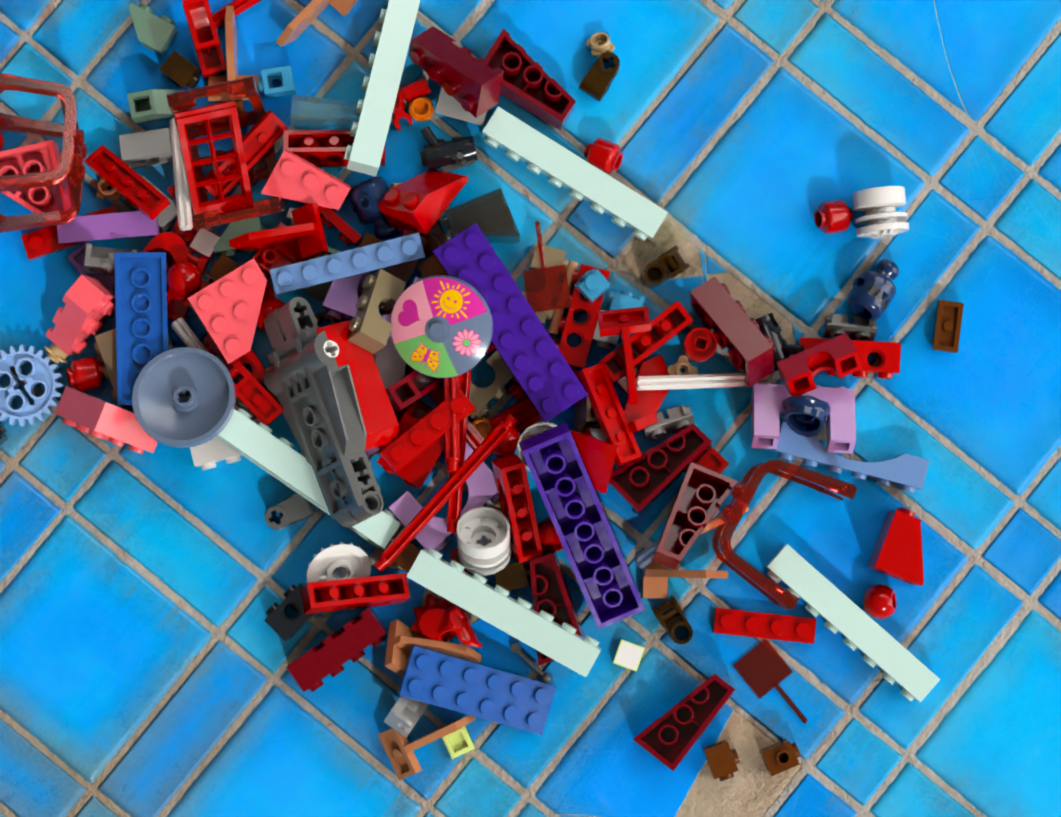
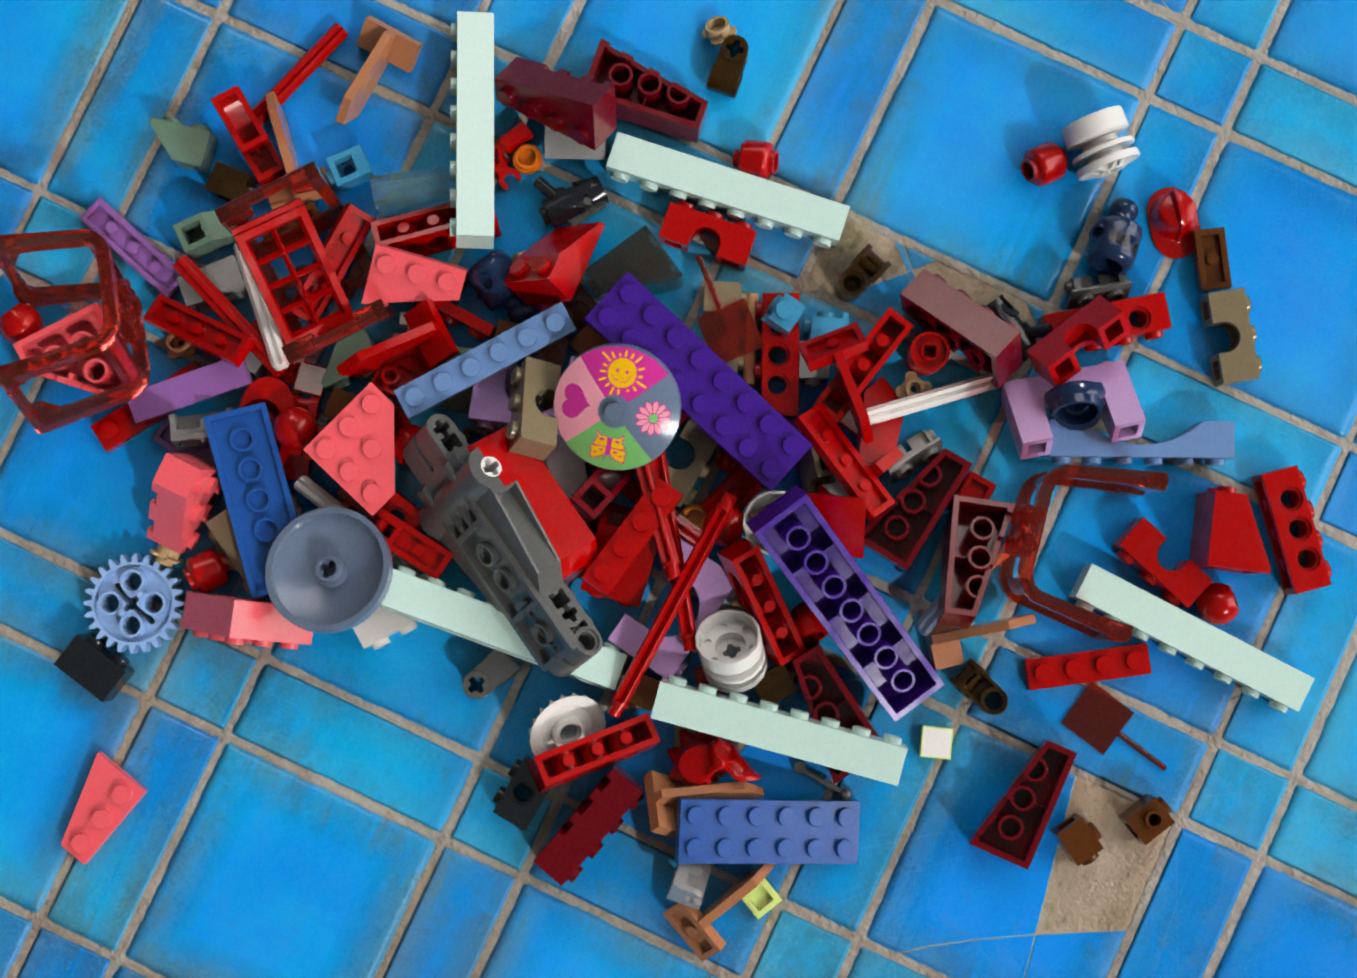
camera: 10 degrees left, 0 degrees up
none -> medium lavender tile [79,197,181,299]
none -> red axle [173,255,288,377]
none -> red arch [658,201,757,271]
none -> red arch [1112,517,1213,608]
none -> red piece [1147,187,1200,259]
none -> dark tan arch [1198,288,1262,387]
none -> red brick [1251,465,1332,594]

